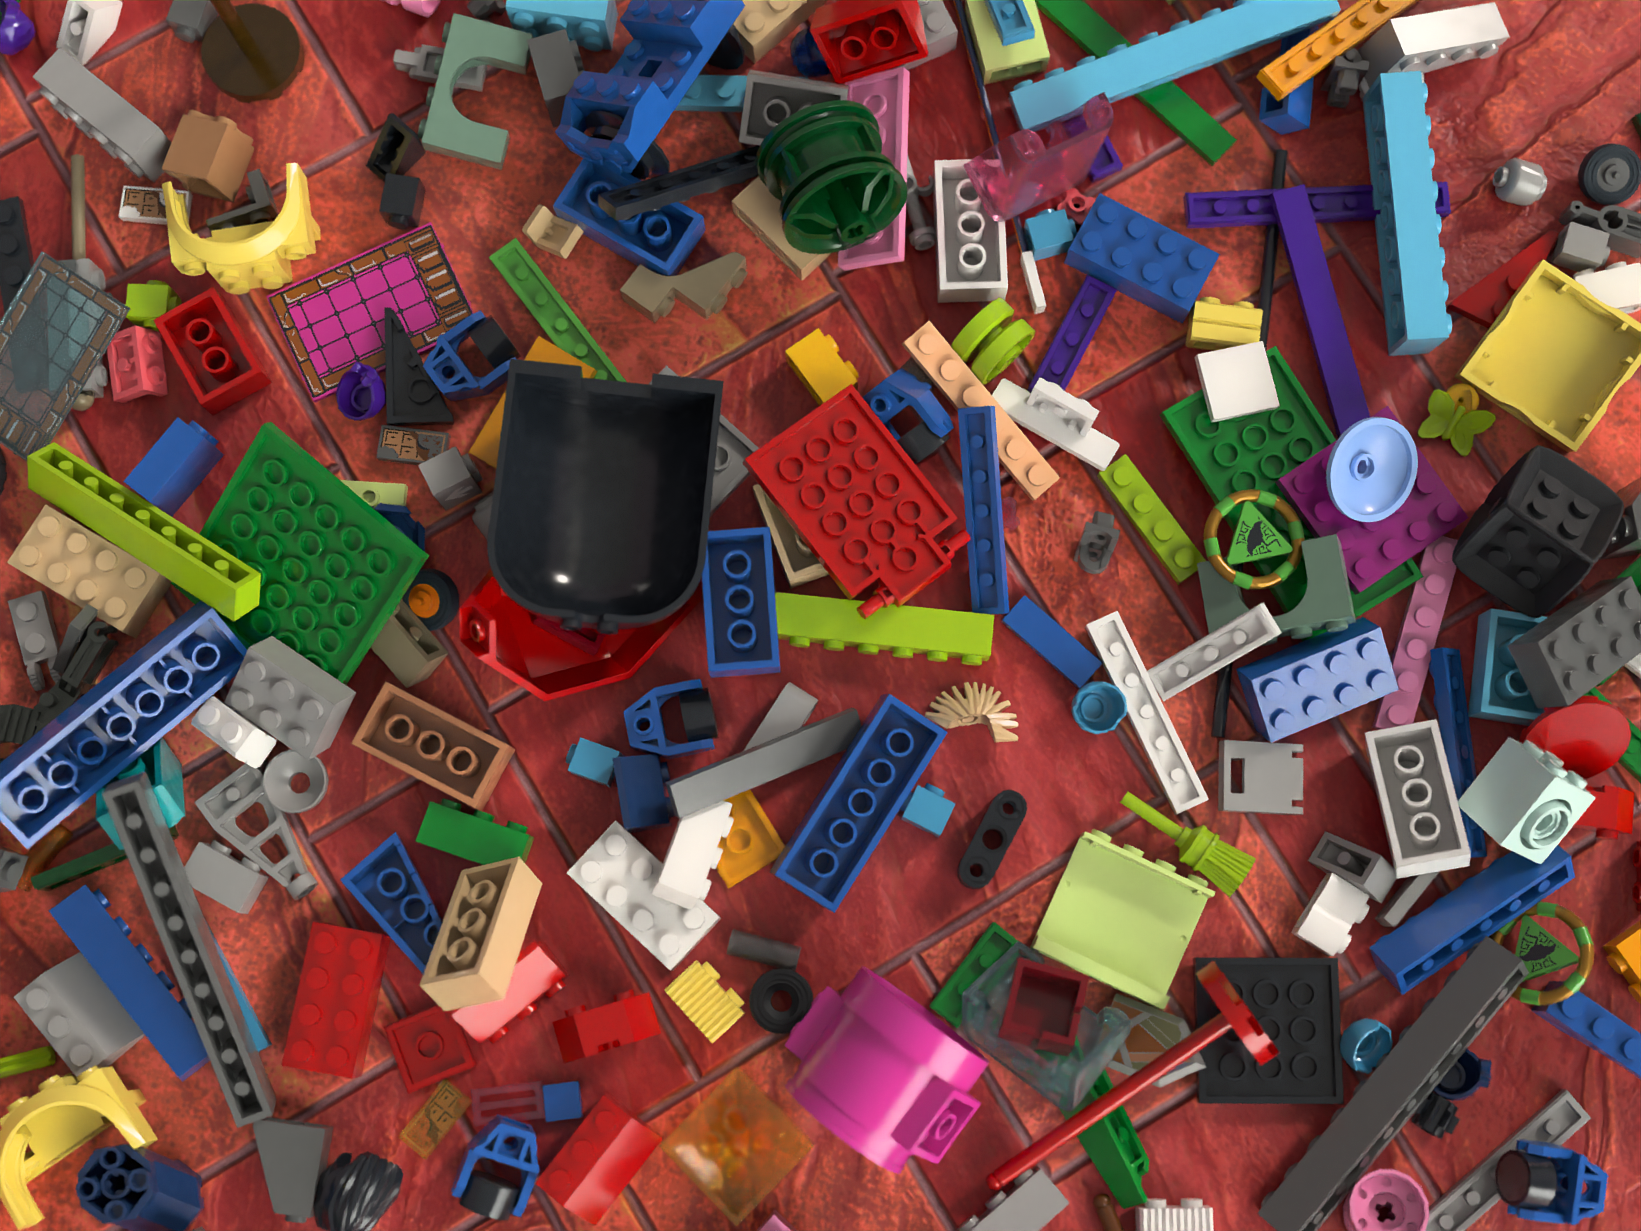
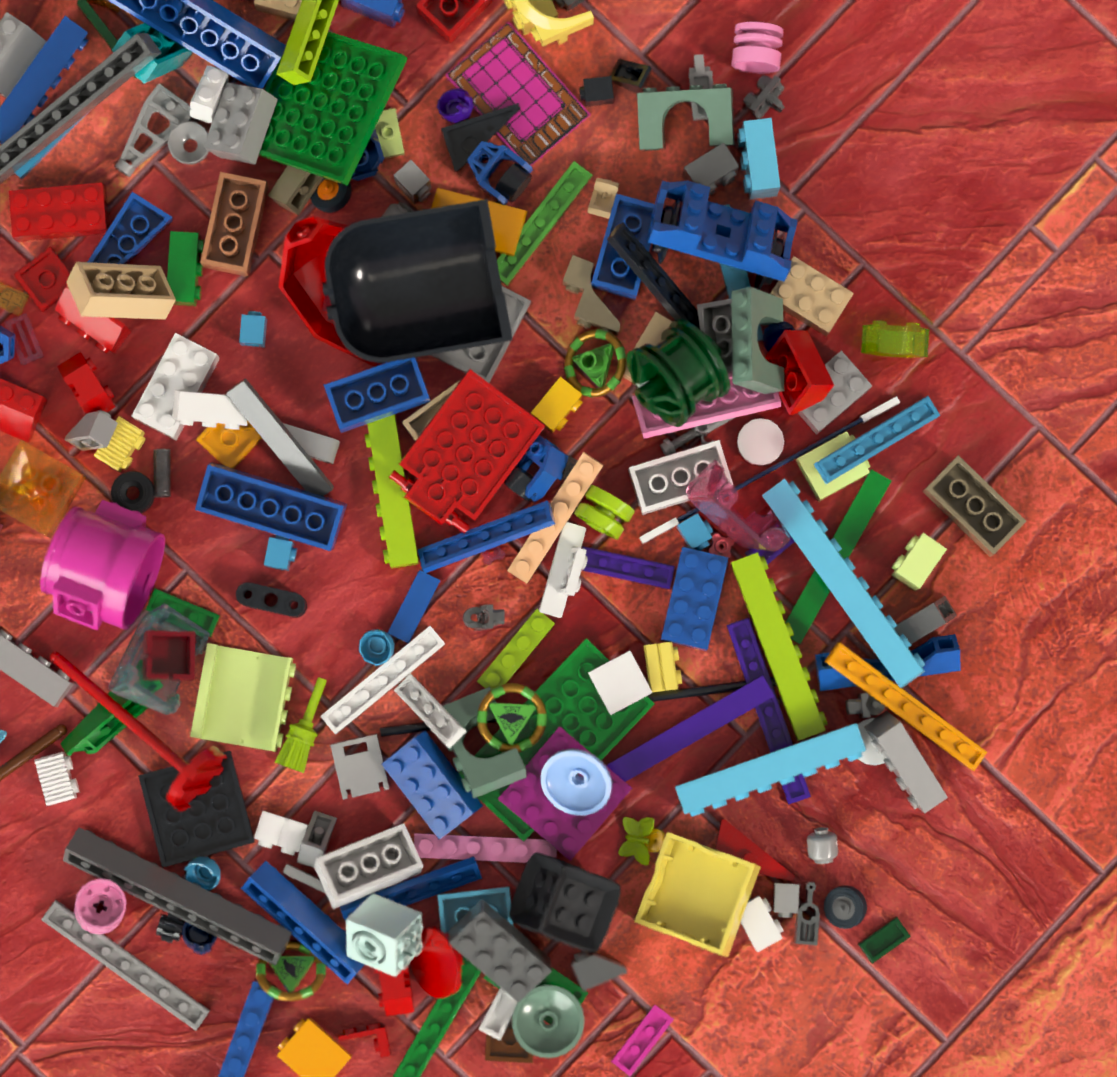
camera: 70 degrees right, 5 degrees up
light grey brick [184,840,269,914] -> none
tile [376,425,451,465] -> none
blue tile [542,1081,583,1122] -> none
dark blue slope [612,754,676,833] -> none
blue piece [623,679,719,759] -> none
tan hair [925,682,1018,742] -> none
tile [1092,993,1206,1088] -> none
piece [1495,1139,1608,1225] -> none
none -> light grey slope [64,410,118,451]
none -> bright green piece [564,329,627,397]
none -> lime brick [730,552,827,741]
none -> sand green arch [731,287,785,394]
none -> white tile [737,418,784,466]

